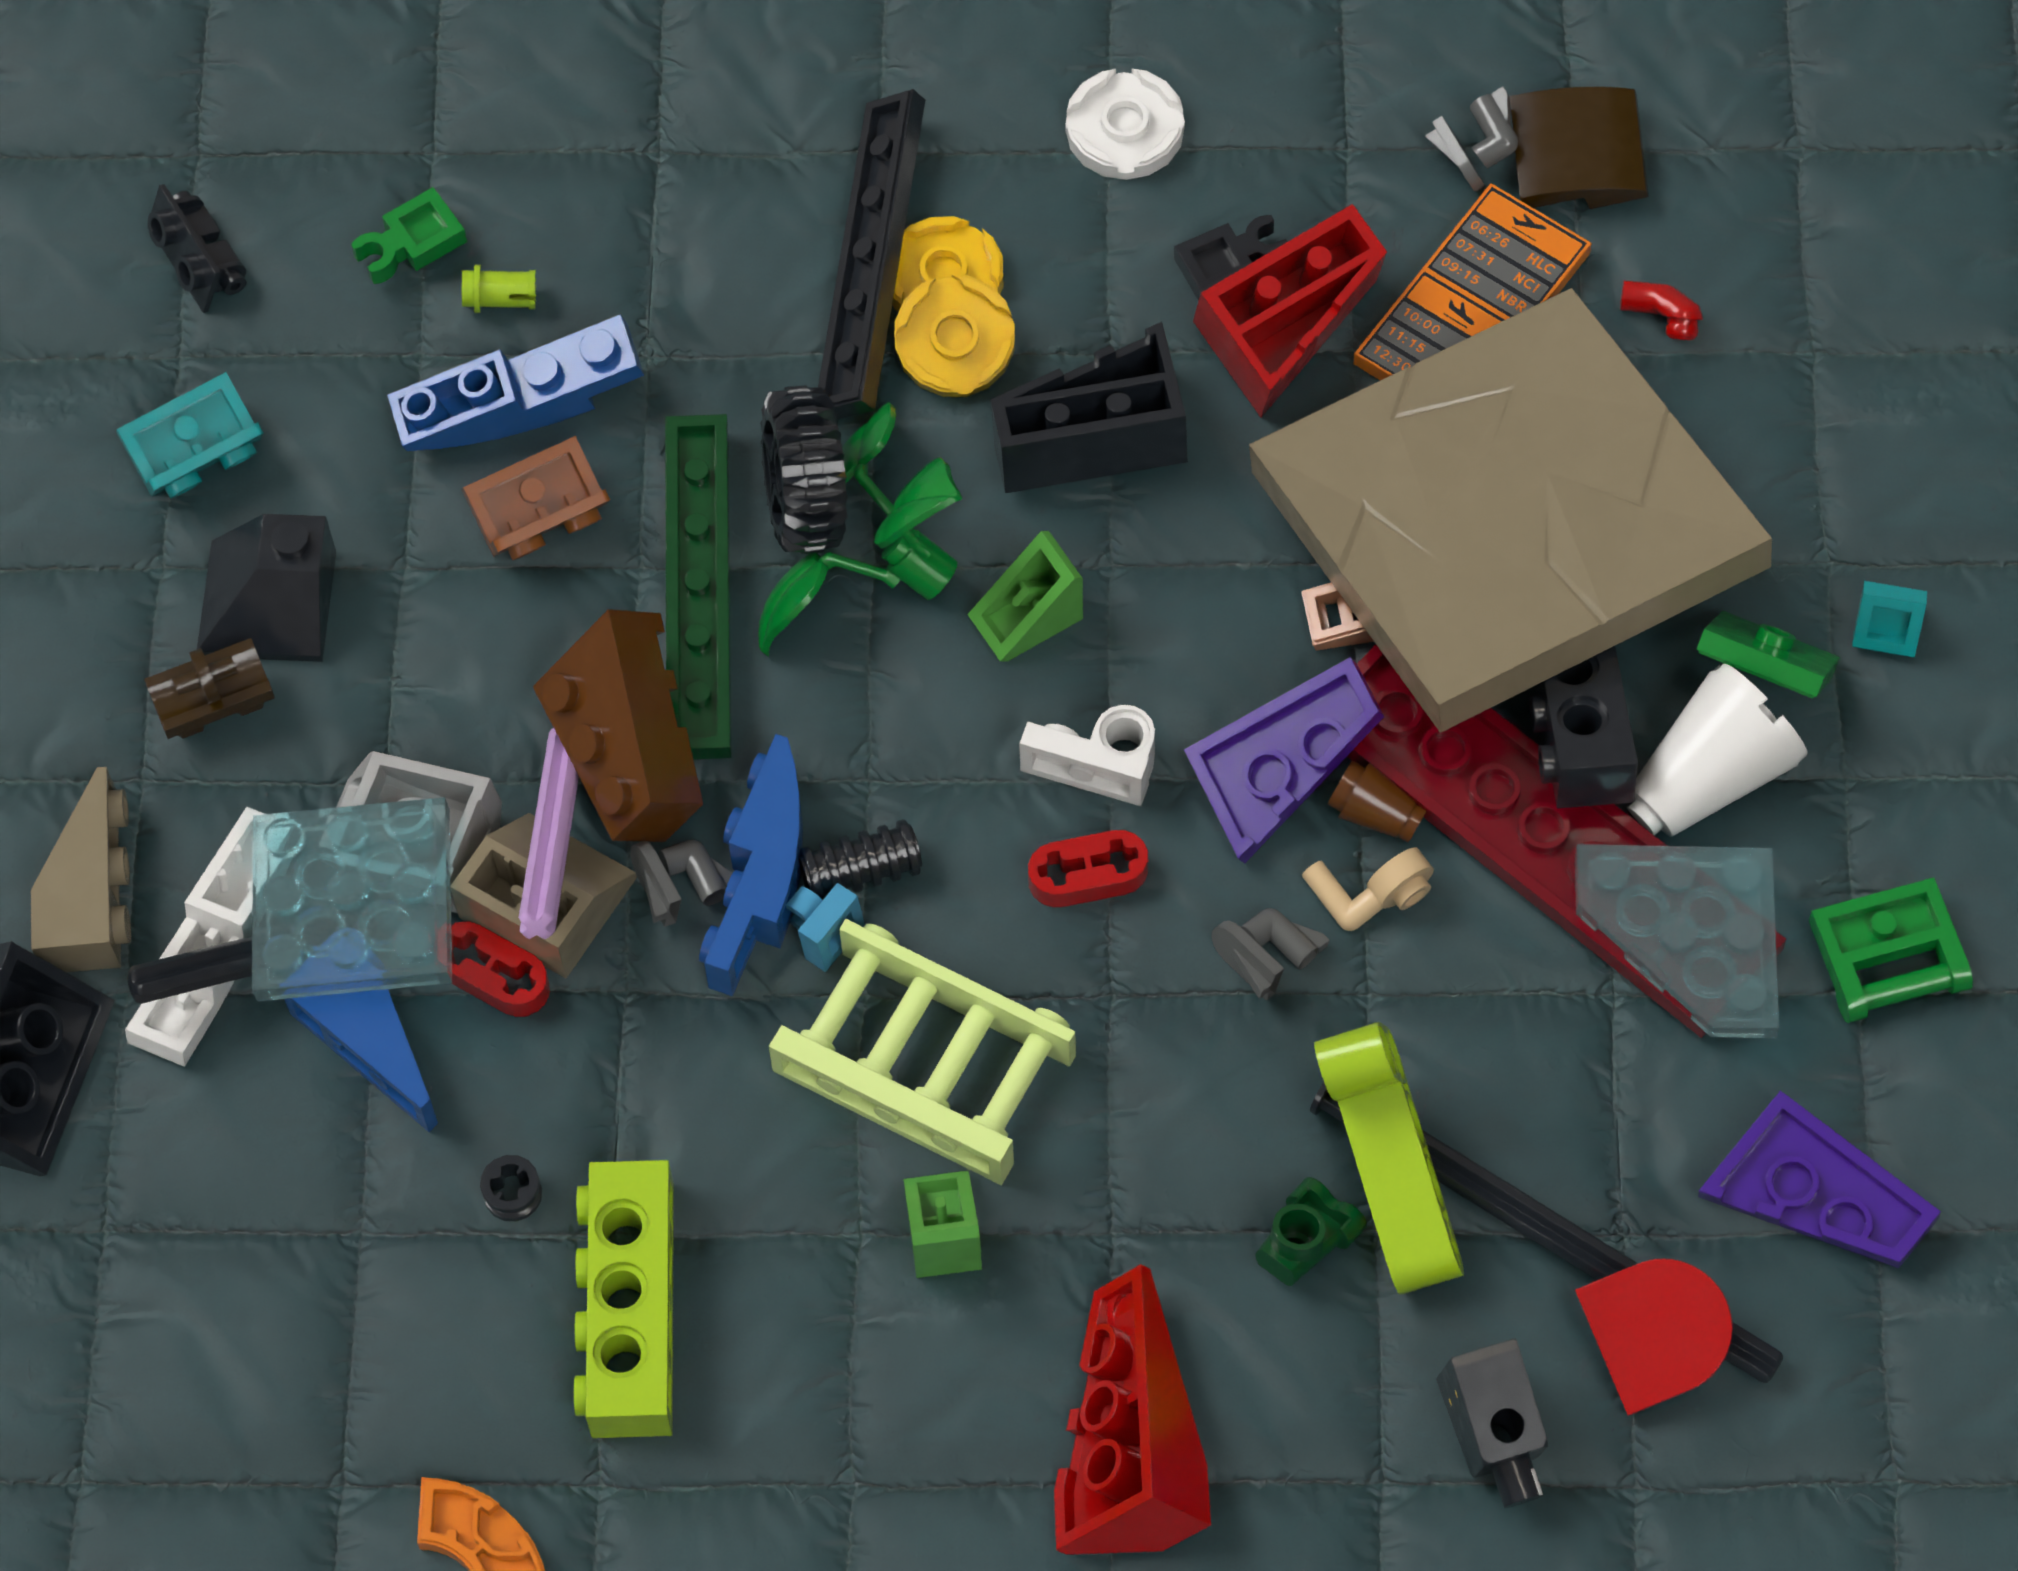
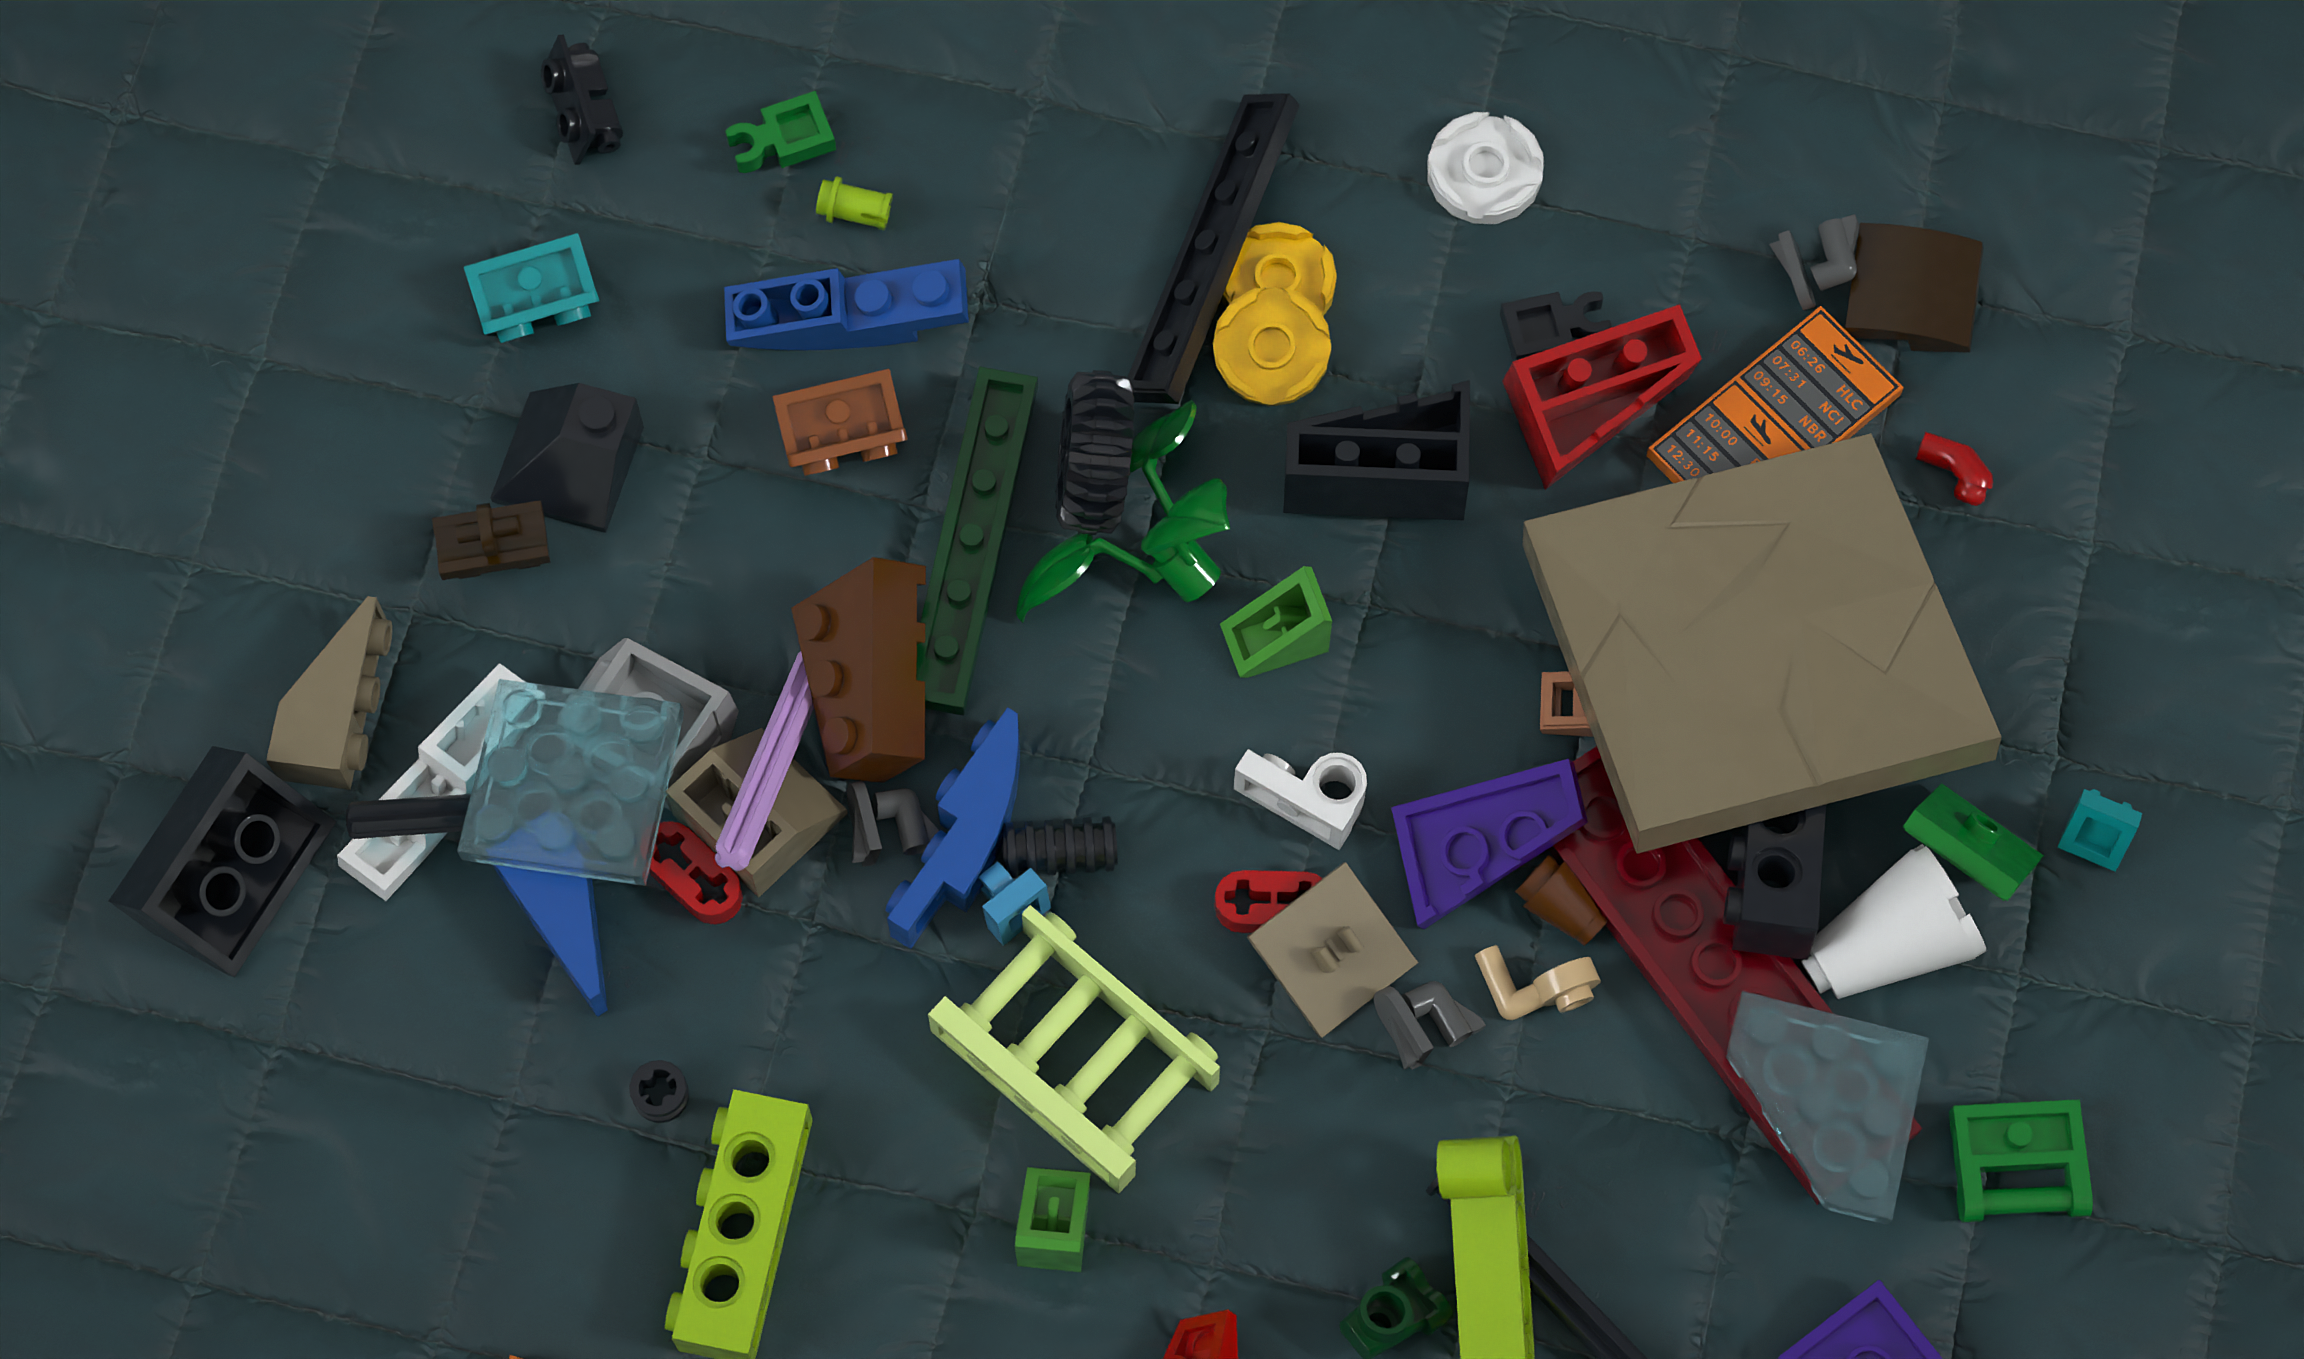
camera: 10 degrees right, 5 degrees up
none -> dark tan piece [1247,862,1418,1038]

